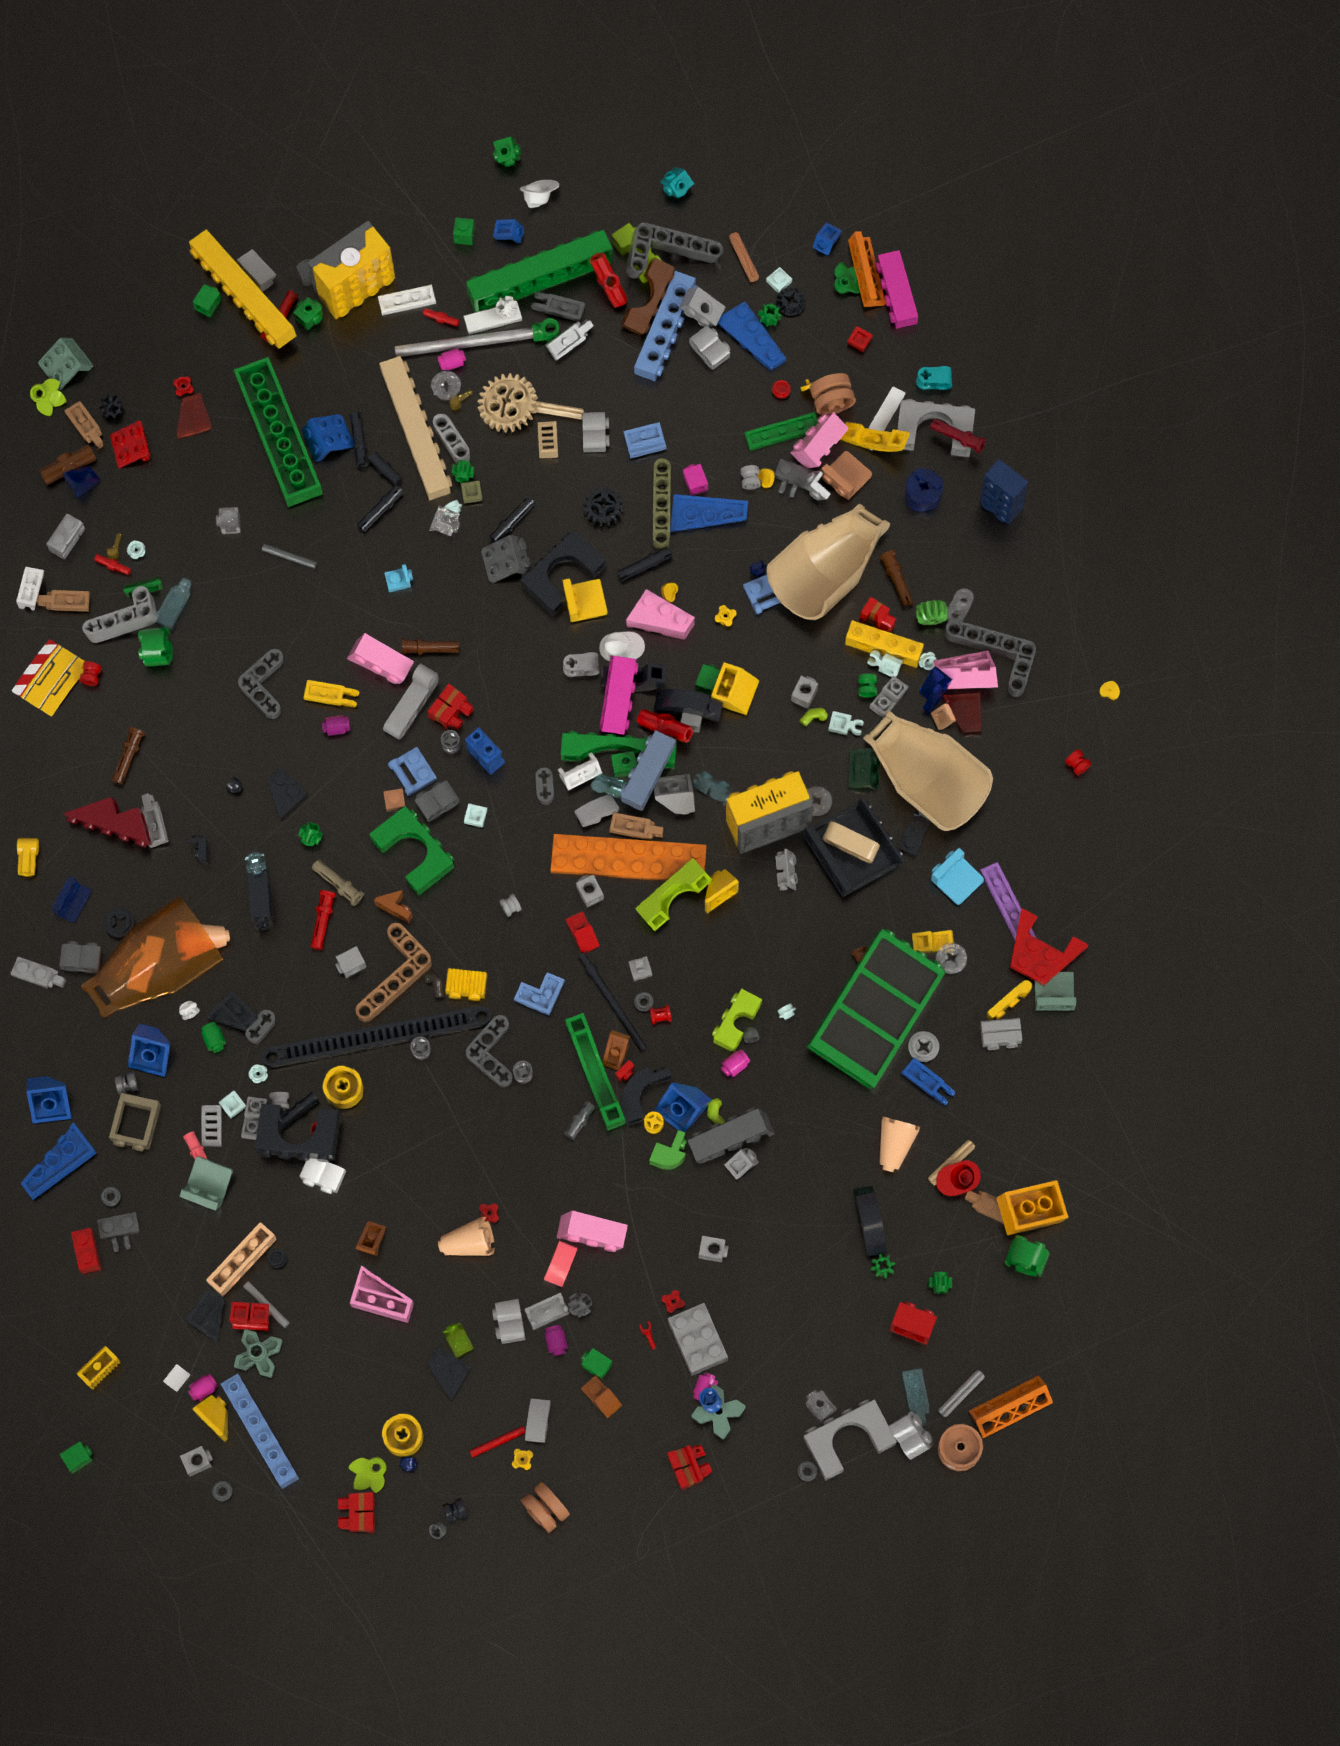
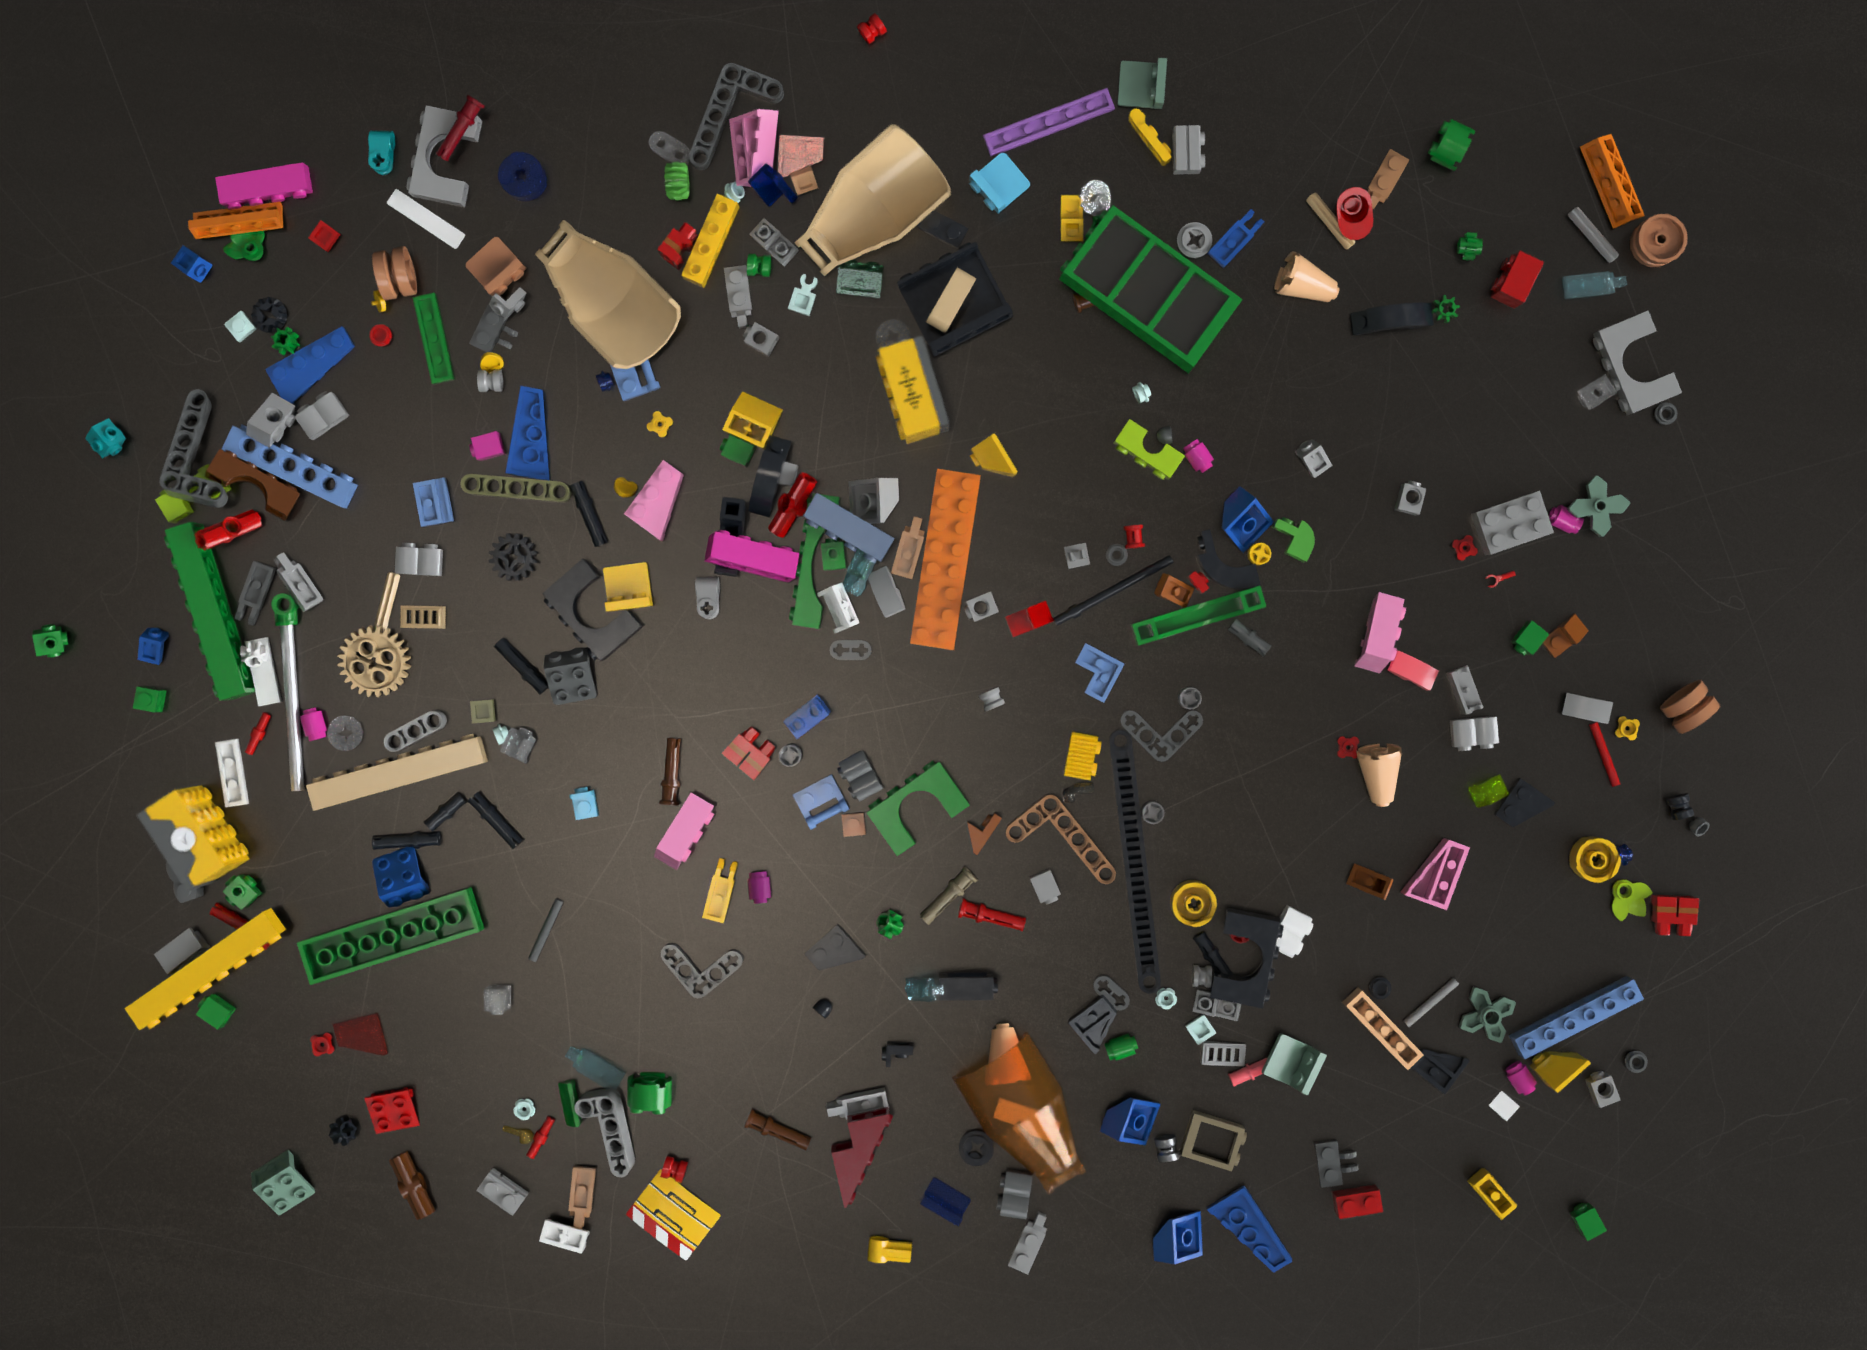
camera: 85 degrees left, 15 degrees up
lime plate [30,379,66,416] -> none
clear blue slope [63,466,100,497] -> none
medium nougat hinge [64,401,104,450] -> none
dark grey plate [101,1187,121,1206] -> none
white plate [179,1001,200,1020] -> none
red hips [230,1302,270,1331] -> none
light grey beam [383,664,439,740] -> none
clear yellow hand [450,390,472,410] -> none
green gear [451,460,474,483] -> none
light aqua plate [464,804,487,828] -> none
white piece [520,180,559,208] -> none
magenta brick [544,1325,568,1356] -> none
dark grey gear [568,1292,592,1318] -> none
white piece [599,632,645,661] -> none
lime arch [635,858,713,931] -> none
red hips [667,1445,712,1491] -> none
dark grey wedge [688,1107,775,1164] -> none
clear light blue hinge [692,771,733,802] -> none
blue wheel [699,1388,722,1413] -> none
lime arm [707,1098,725,1125] -> none
nougat axle [729,232,759,282] -> none
light grey hinge [775,849,798,890] -> none
bright pink wedge [791,412,848,468] -> none
lime arm [799,707,828,727] -> none
yellow slope [841,422,910,452] -> none
light aqua plate [867,650,903,677] -> none
reddish brown pin [880,550,914,607] -> none
light grey brick [889,1411,933,1460] -> none
dark blue brick [980,459,1028,525] -> none
light orange brick [996,1180,1069,1235] -> none
red wing [1010,908,1088,986] -> none
none -> light grey hinge [724,265,752,328]

